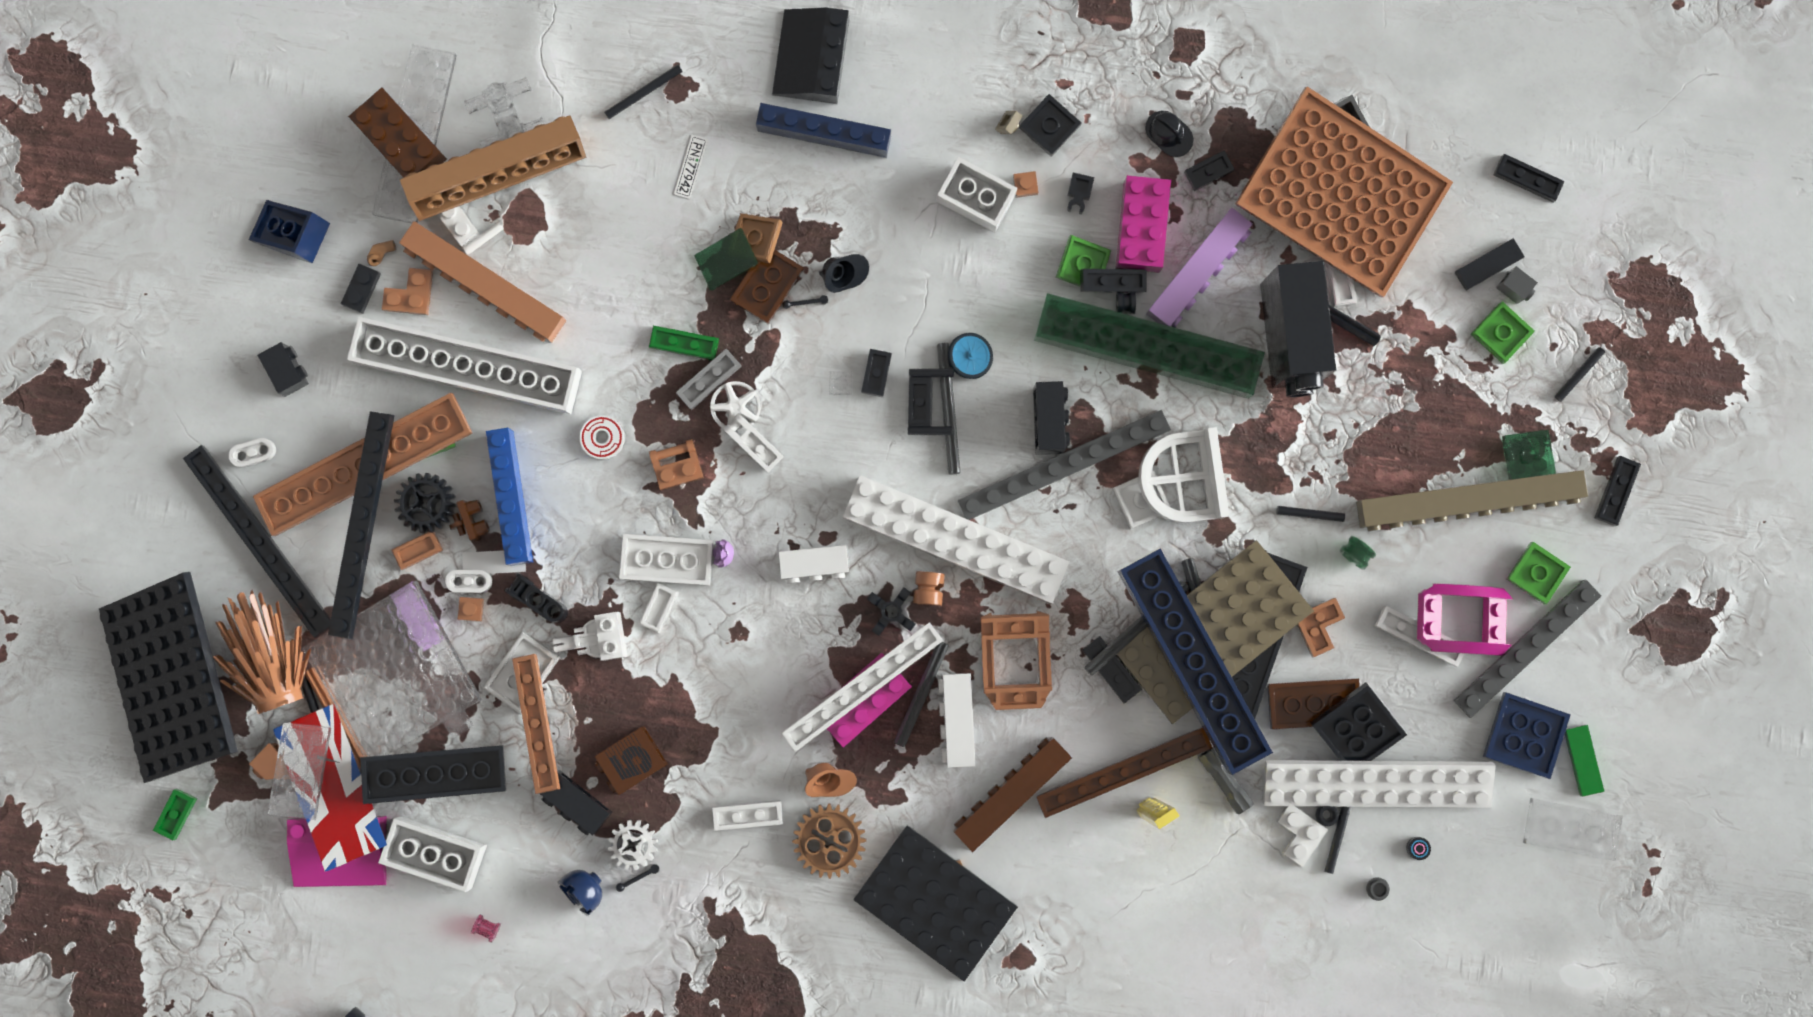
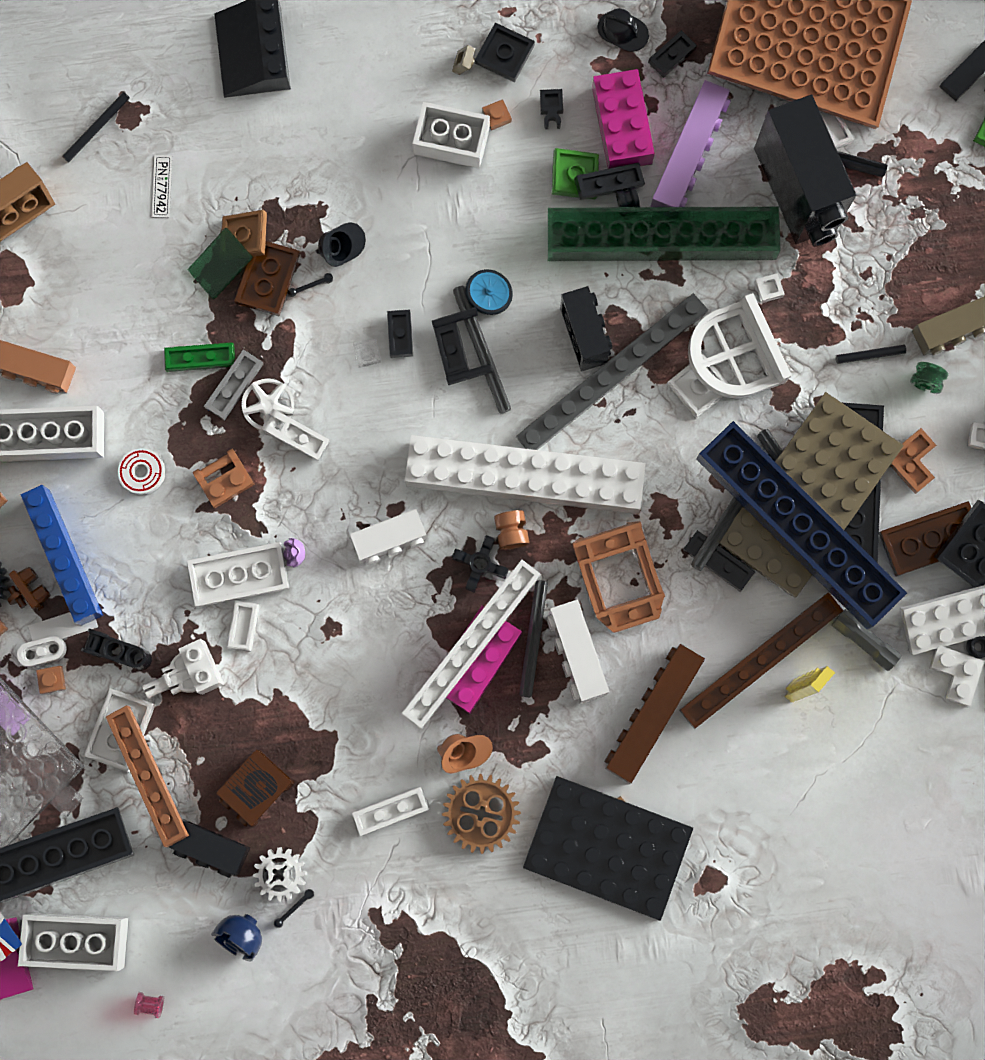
camera: 10 degrees left, 5 degrees down
dark blue brick [756,103,891,158] -> none
none -> white plate [754,273,785,303]

